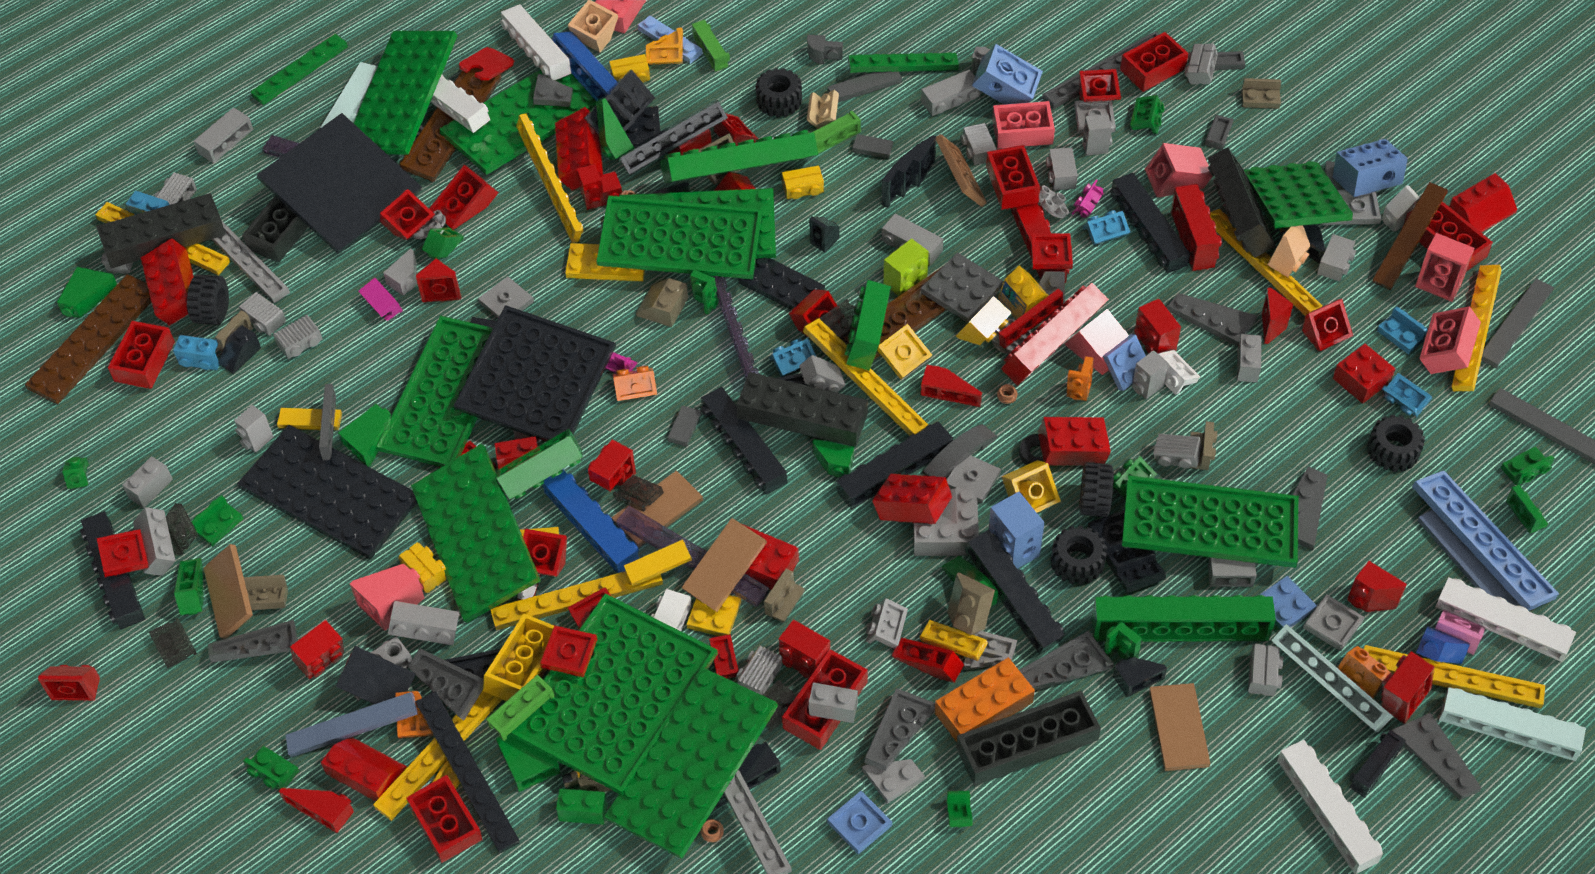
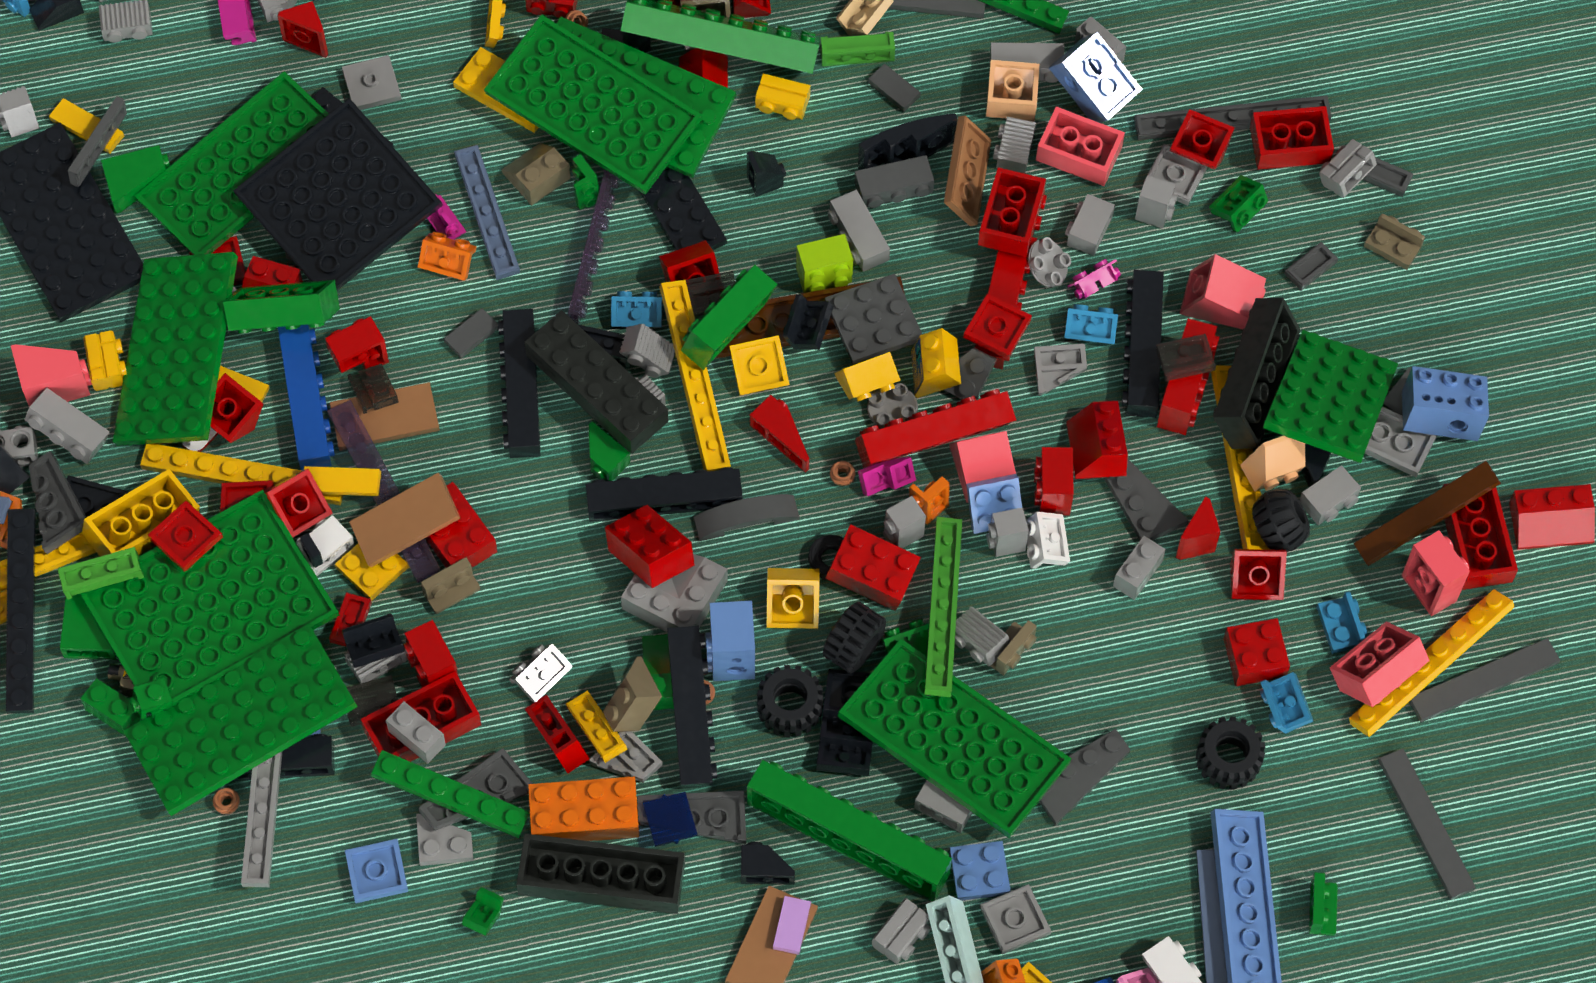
camera: 25 degrees right, 10 degrees up
light grey plate [947,455,1001,504] -> none
red tile [999,289,1063,349] -> none
green bracket [1104,622,1142,660] -> none
red slope [1347,561,1407,612] -> none
white slope [1382,185,1420,232] -> none
green bracket [1501,446,1555,486] -> none
none -> green bracket [129,678,172,720]
none -> red slope [265,469,333,537]
none -> black tile [300,533,323,568]
none -> black bracket [342,614,405,668]
none -> green plate [371,750,530,838]
none -> sand blue tile [454,145,520,280]
none -> clear blue piece [643,792,698,847]
none -> lavender tile [773,896,811,955]
none -> black bracket [783,294,834,350]
none -> dark grey brick [854,155,934,208]
none -> dark pink slope [858,456,916,496]
none -> light grey brick [883,496,926,548]
none -> bright green plate [924,517,962,697]
none -> light nougat slope [986,60,1040,121]
none -> light grey wing [1034,344,1087,396]
none -> red slope [1066,401,1128,479]
none -> clear smoke plate [1156,334,1216,381]
none -> black wheel [1252,489,1310,552]

